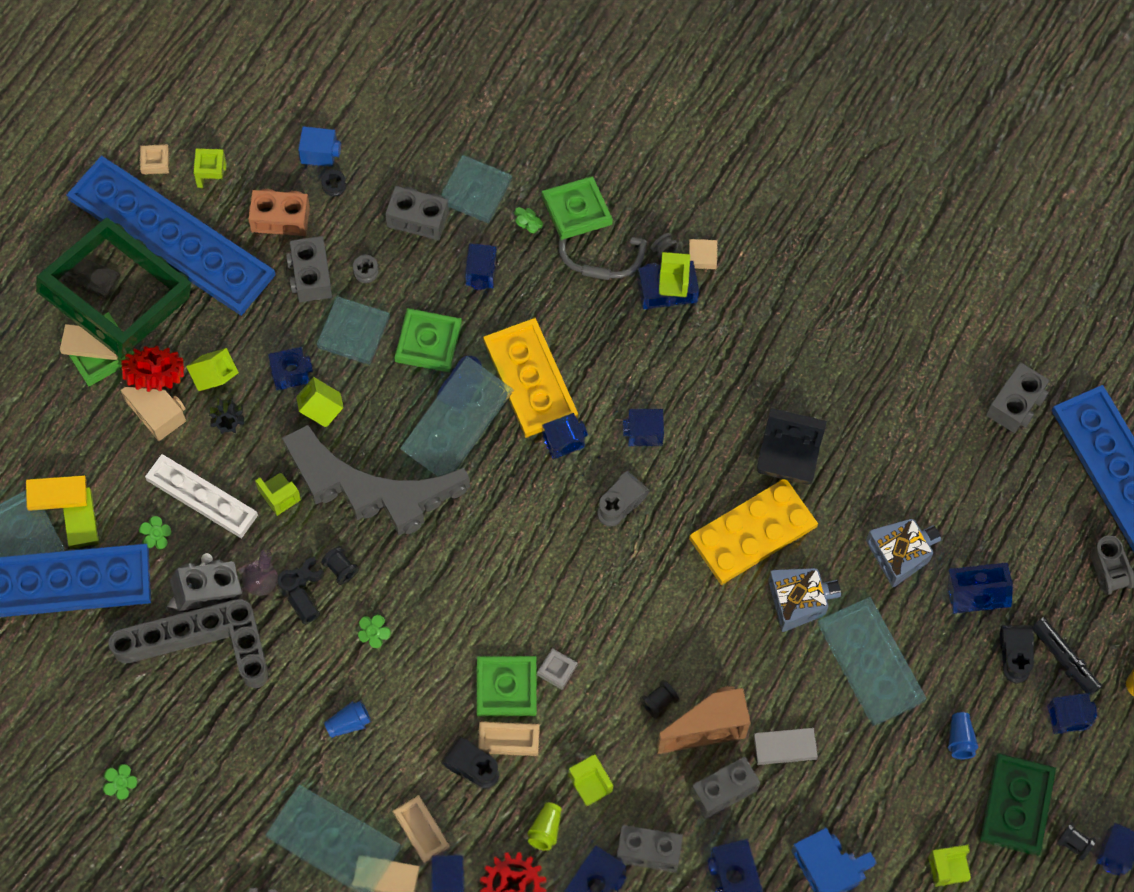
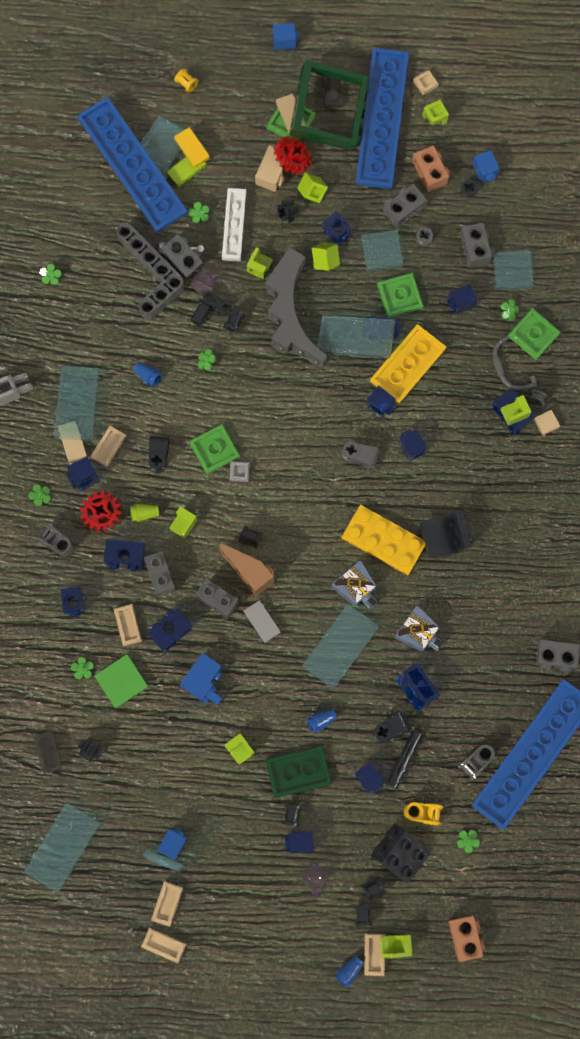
camera: 65 degrees right, 10 degrees up
tan tile [478,722,539,756] -> none

